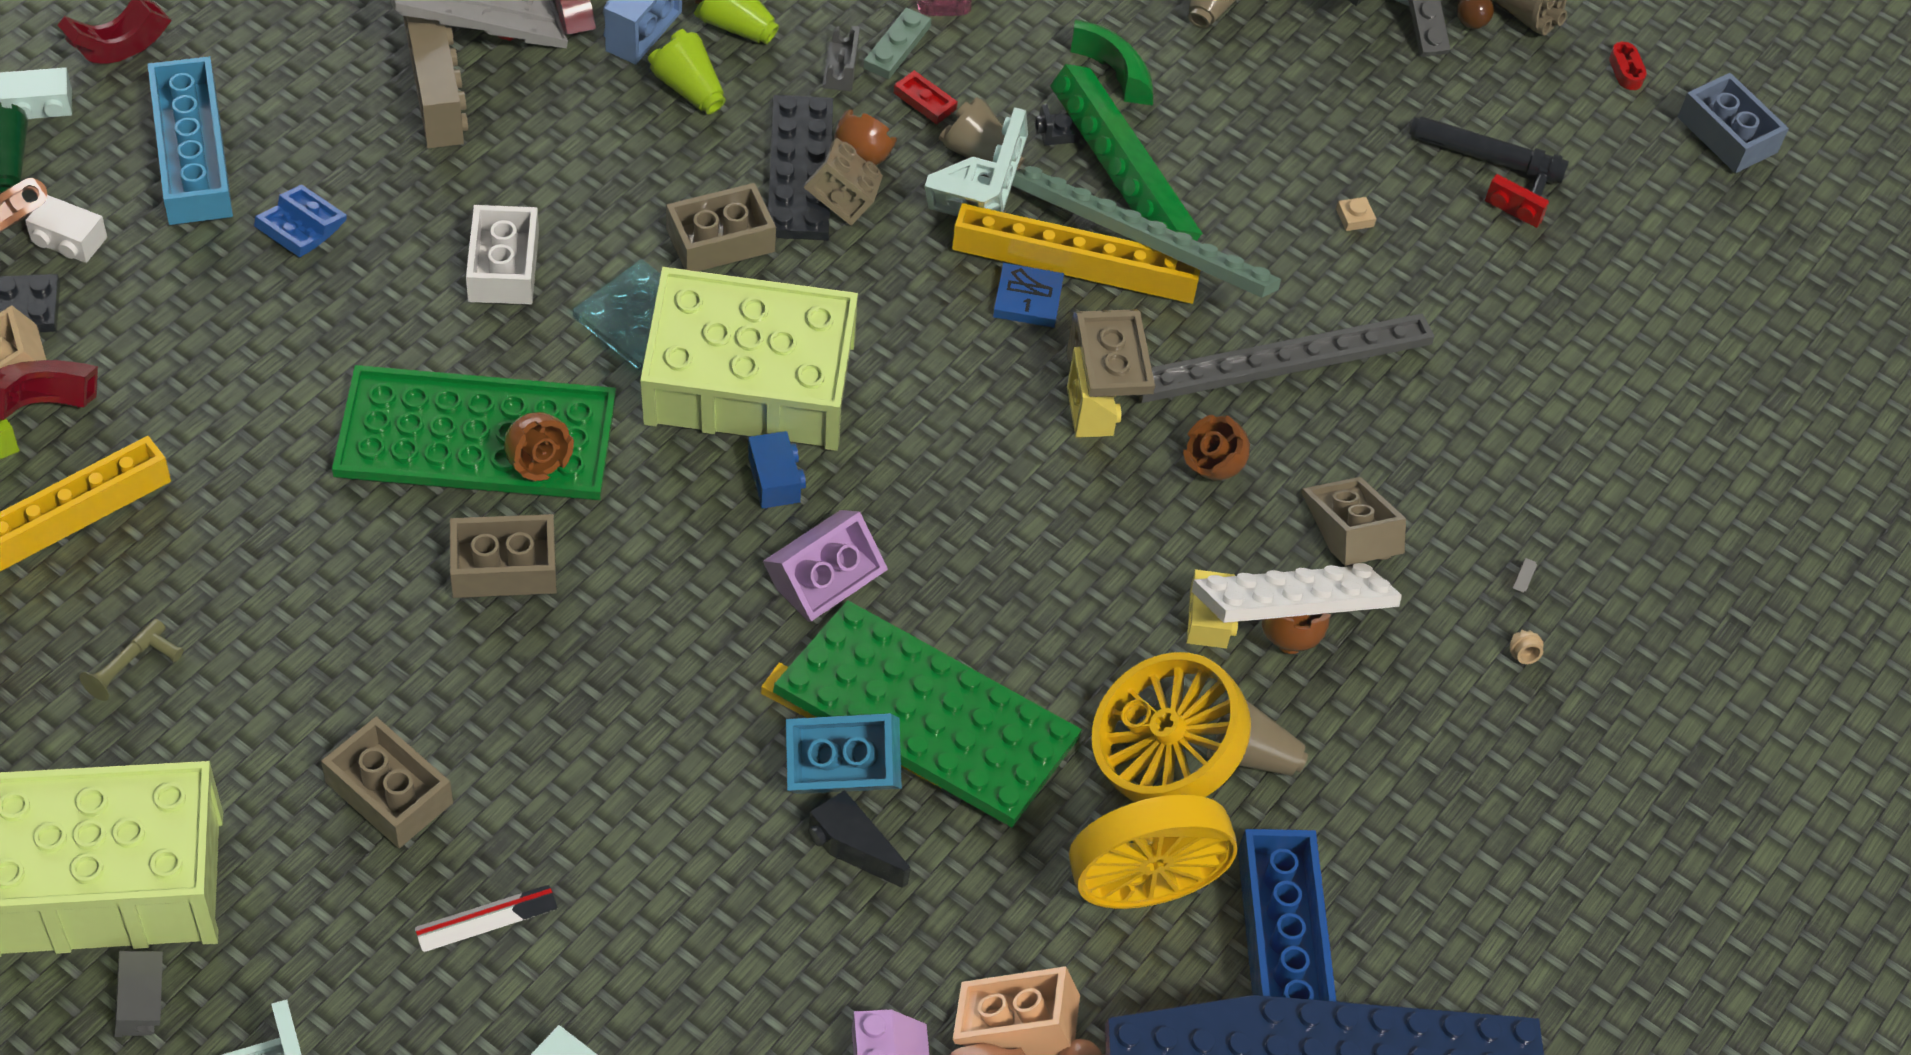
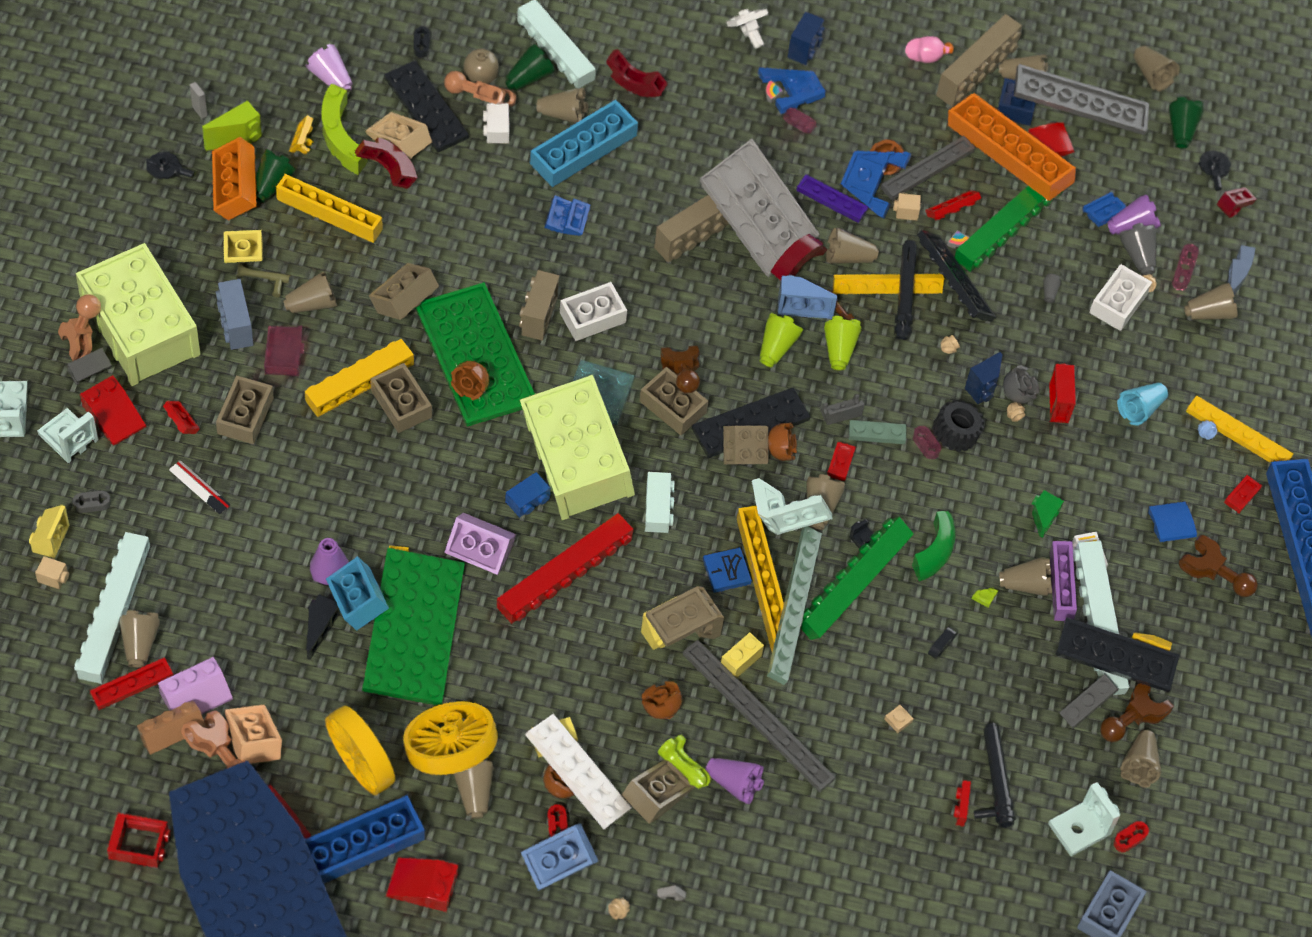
camera: 65 degrees right, 5 degrees up
none -> nougat piece [58,294,101,361]
none -> red slope [80,375,146,446]
none -> red plate [163,401,200,434]
none -> sand blue brick [215,279,253,350]
none -> light yellow slope [224,230,263,263]
none -> clear pink container [264,325,305,376]
none -> dark tan cone [283,272,337,313]
none -> yellow brick [305,339,414,417]
none -> medium lavender cone [310,538,349,585]
none -> dark tan brick [369,263,439,320]
none -> red slope [386,858,458,912]
none -> red brick [497,513,633,624]
none -> dark tan brick [519,270,559,341]
none -> medium blue slope [521,824,599,890]
none -> dark tan cone [537,88,588,124]
none -> red beam [547,804,567,838]
none -> light aqua brick [645,472,674,533]
none -> lime piece [658,734,711,788]
none -> reddish brown piece [661,345,700,394]
none -> medium lavender cone [706,758,764,804]
none -> light yellow brick [721,633,764,678]
none -> black beam [928,626,958,660]
none -> lime tile [972,588,998,608]
none -> light aqua bracket [1048,782,1120,857]

